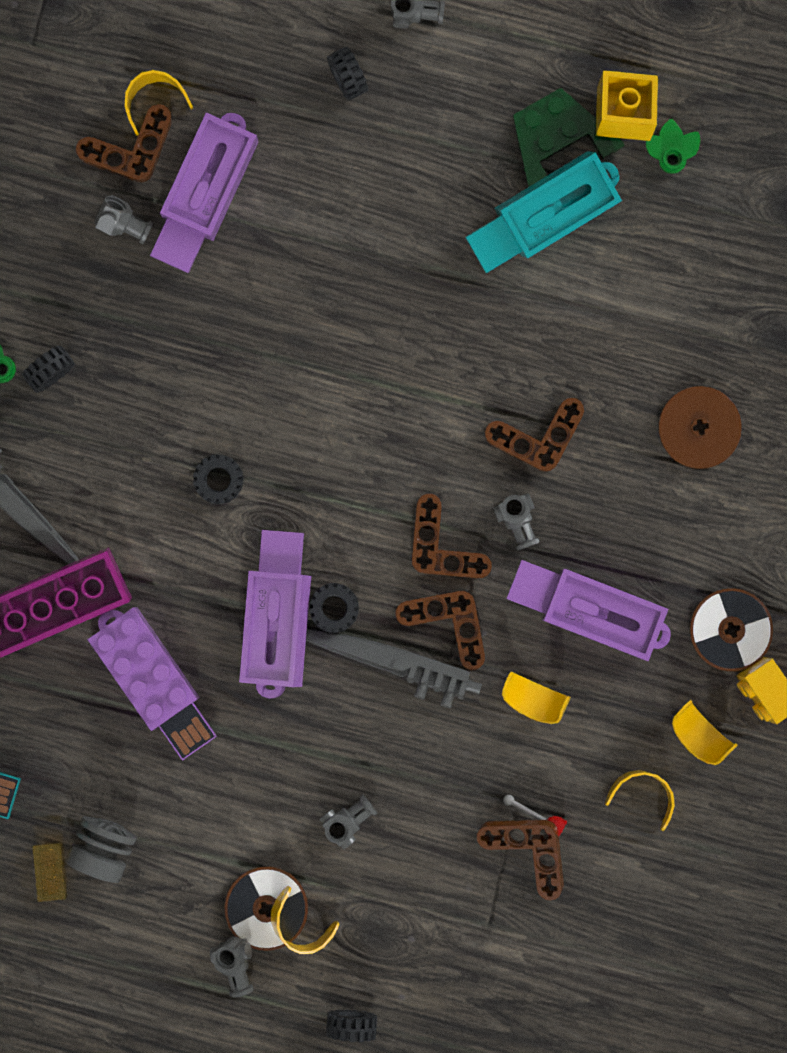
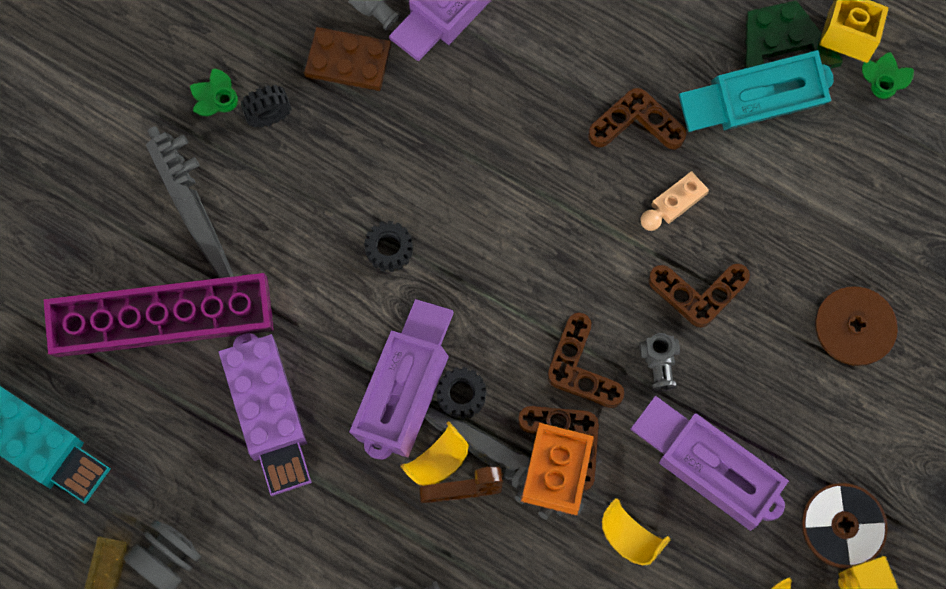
camera: 20 degrees right, 15 degrees down
none -> reddish brown plate [304,27,391,91]
none -> yellow piece [400,421,469,486]
none -> reddish brown beam [419,467,503,503]
none -> orange plate [521,423,594,515]
none -> reddish brown beam [588,88,686,149]
none -> light nougat plate [640,171,709,231]

